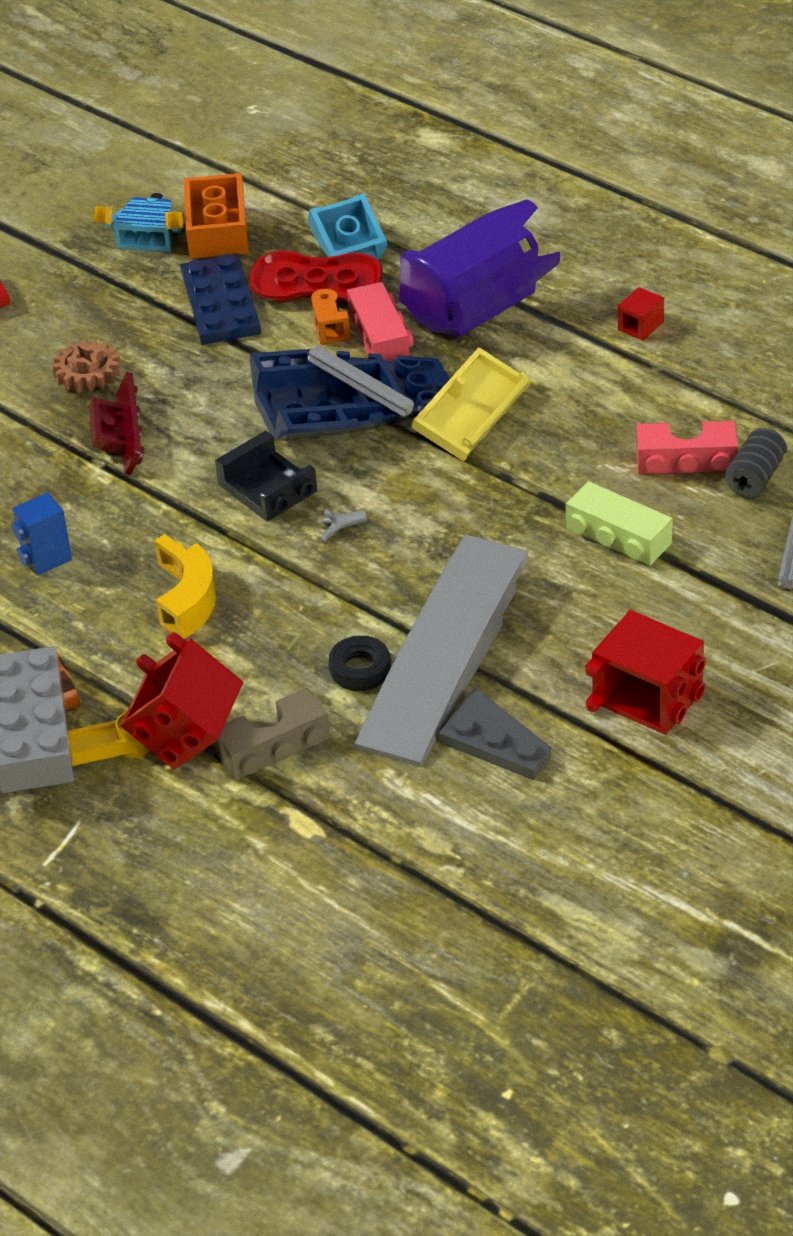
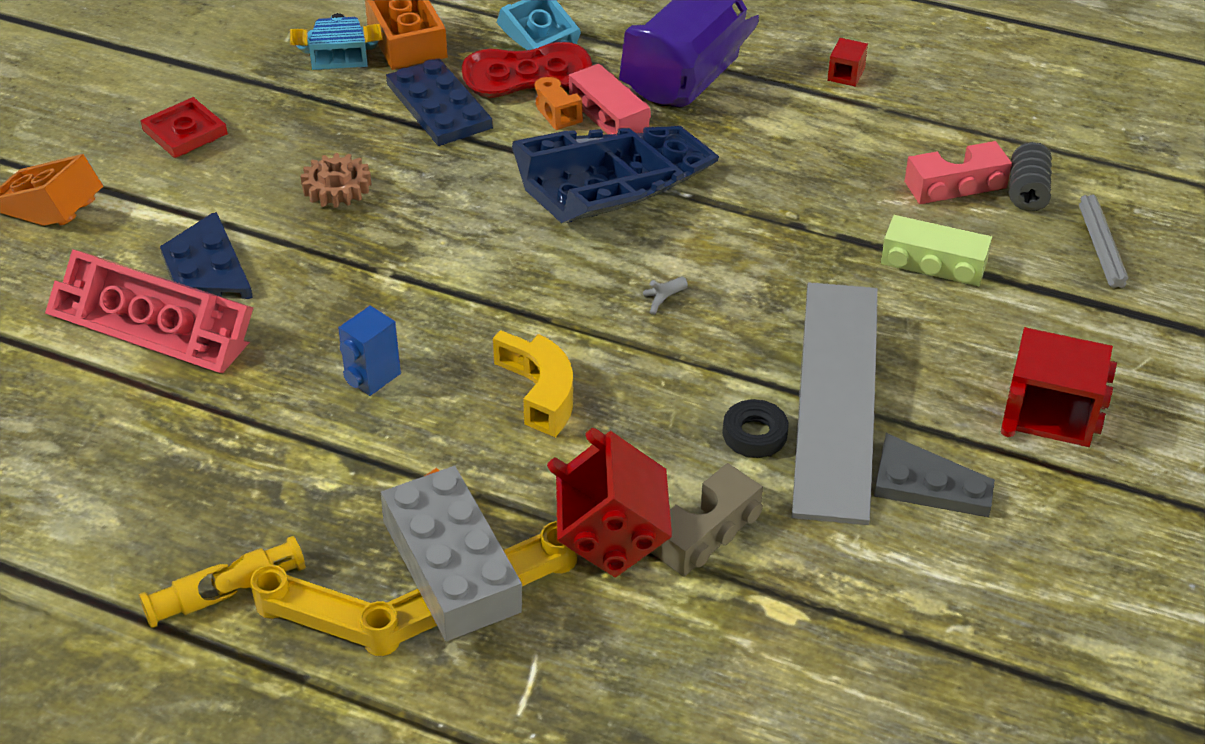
camera: 20 degrees left, 0 degrees up
dark red bracket [88,372,144,475] -> none
black panel [215,430,317,522] -> none
light grey axle [308,346,414,417] -> none
light yellow container [412,347,531,461] -> none

